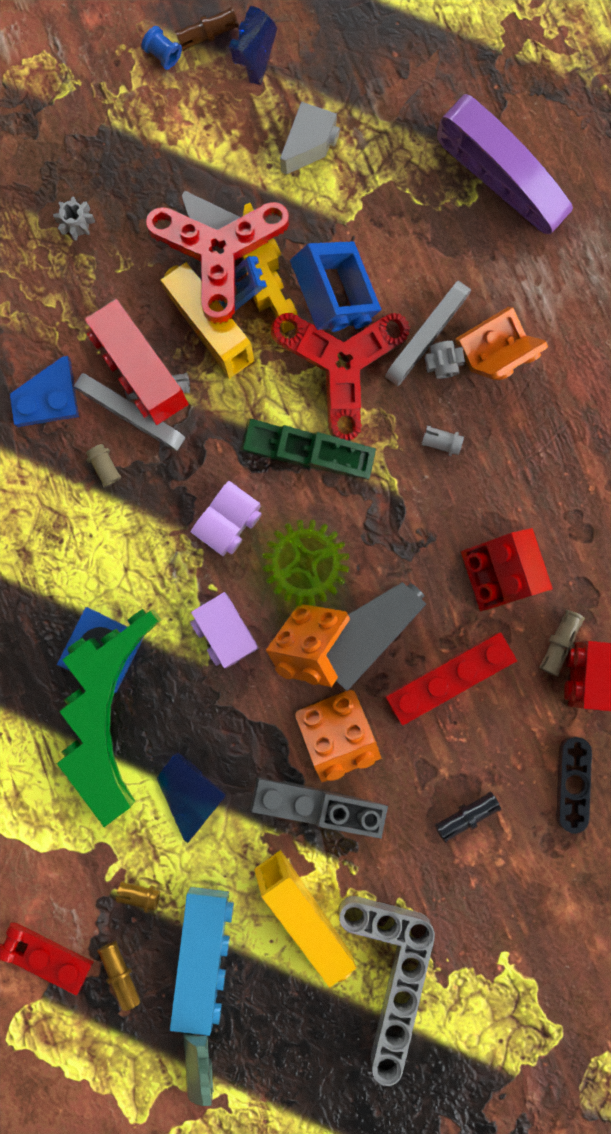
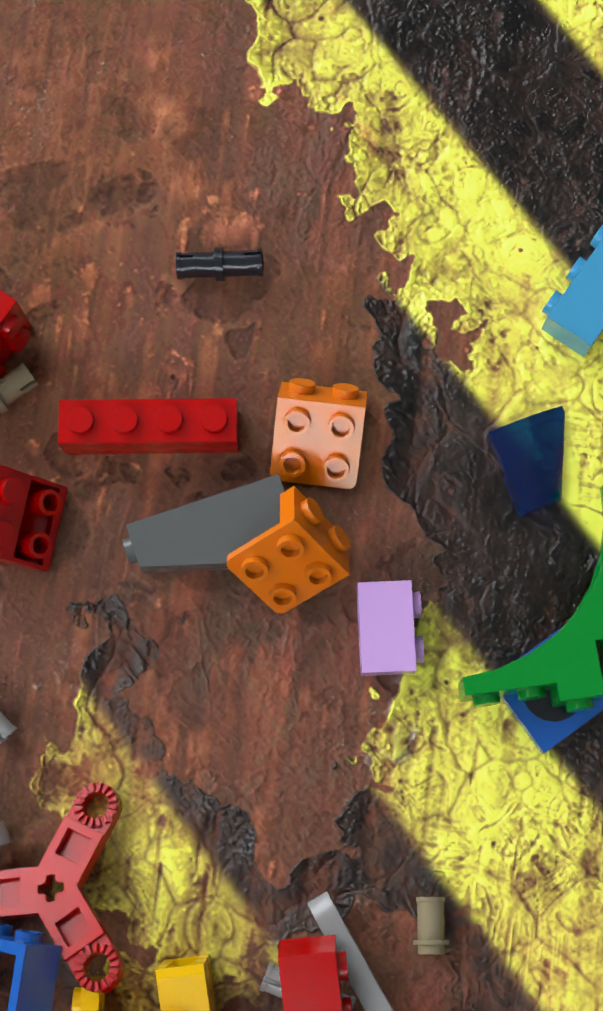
camera: 155 degrees left, 5 degrees down
lavender brick [190,481,262,557] -> none
dark green slope [240,418,376,480] -> none
dark grey slope [250,778,388,839] -> none
yellow slope [254,850,357,988] -> none
clear neon green gear [263,520,349,606] -> none
light grey beam [339,896,435,1086] -> none
black beam [556,736,592,834] -> none

